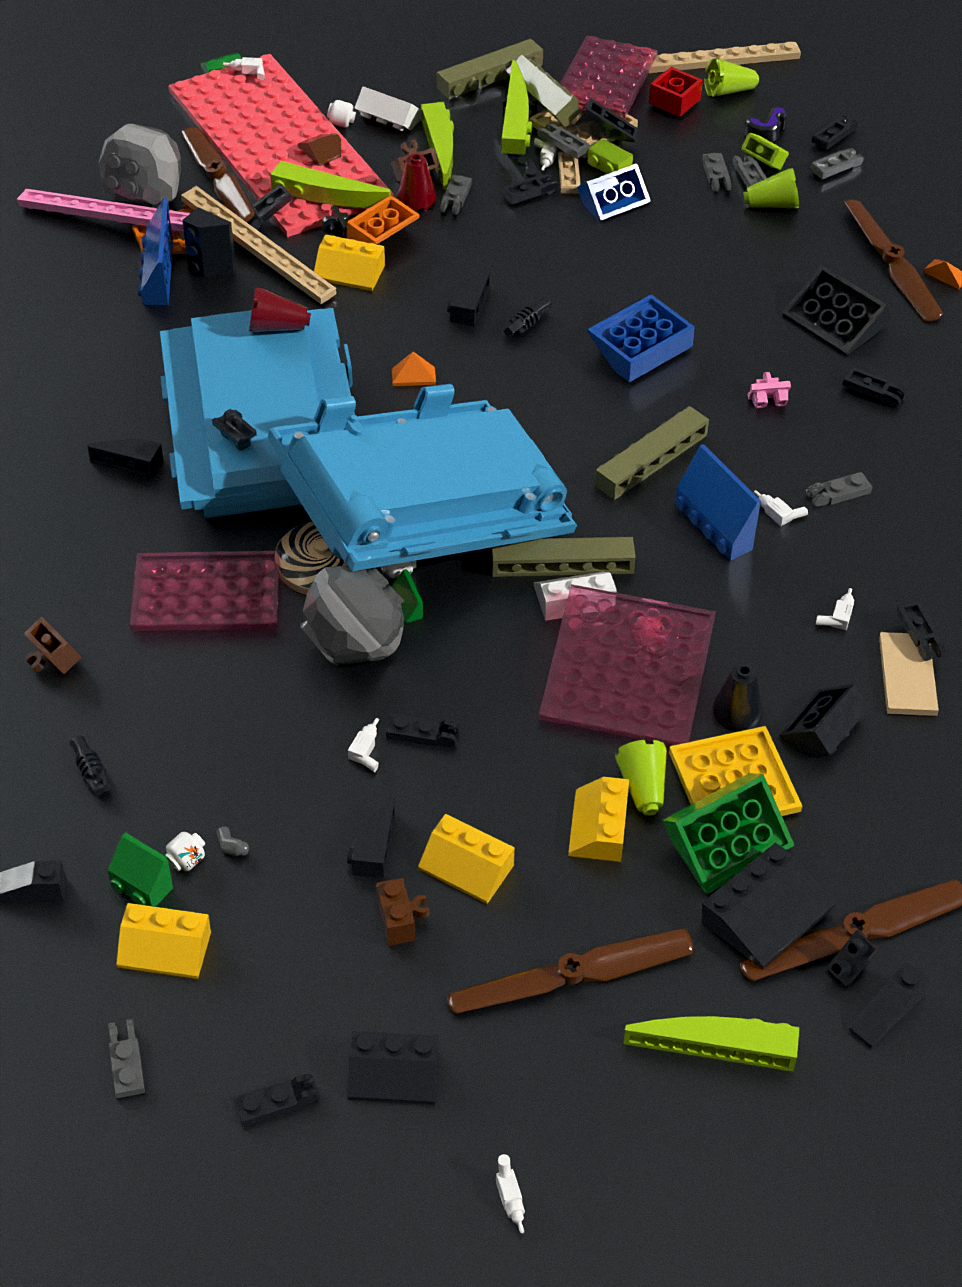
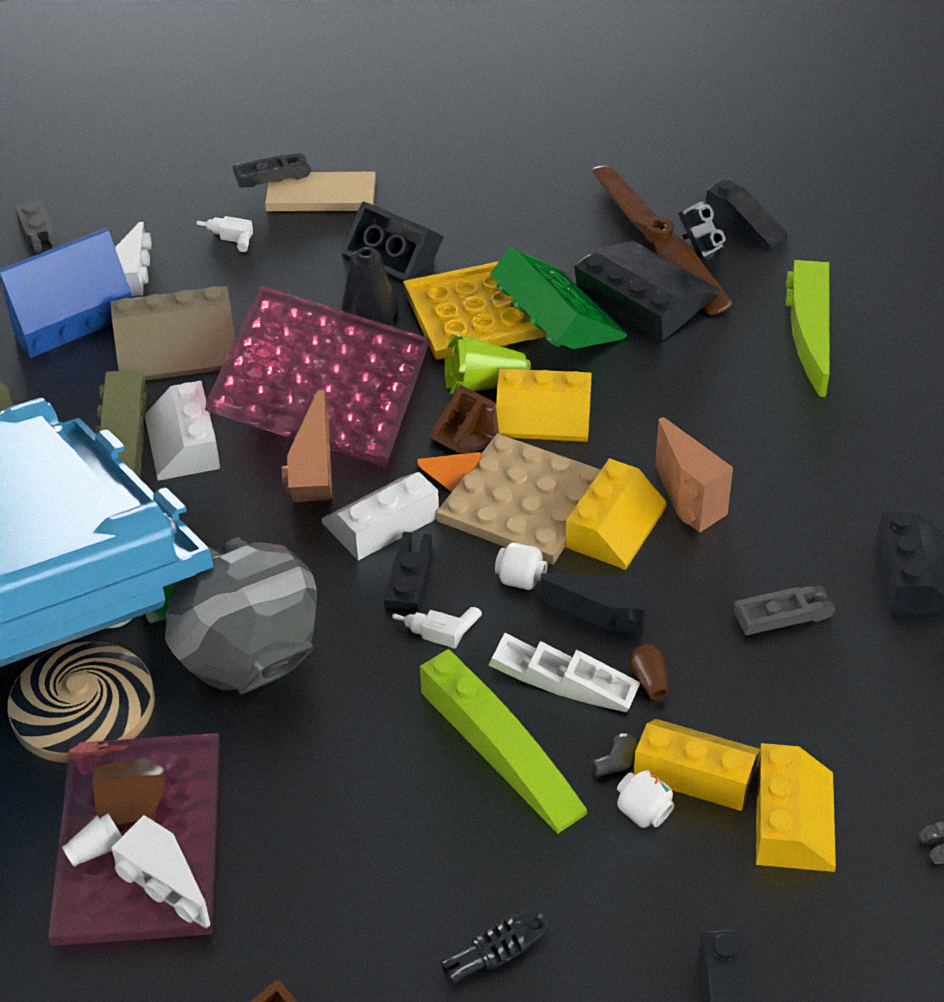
camera: 90 degrees left, 5 degrees down
green slope [108,832,173,907] -> none
reddish brown brick [376,878,430,946] -> none
reddish brown piece [447,928,694,1014] -> none
none -> white cone [62,814,122,867]
none -> reddish brown slope [92,758,166,829]
none -> dark tan slope [111,286,239,381]
none -> white slope [111,815,210,929]
none -> white slope [115,222,151,296]
none -> nougat slope [282,390,332,502]
none -> white slope [322,472,439,561]
none -> orange slope [416,452,481,492]
none -> lime slope [420,649,587,834]
none -> reddish brown slope [428,385,499,454]
none -> tan plate [436,433,601,565]
none -> white slope [488,633,640,712]
none -> white head [495,542,548,590]
none -> reddish brown cone [629,644,670,700]
none -> yellow slope [634,719,760,811]
none -> nougat slope [655,417,733,533]
none -> dark grey hinge [733,585,836,635]

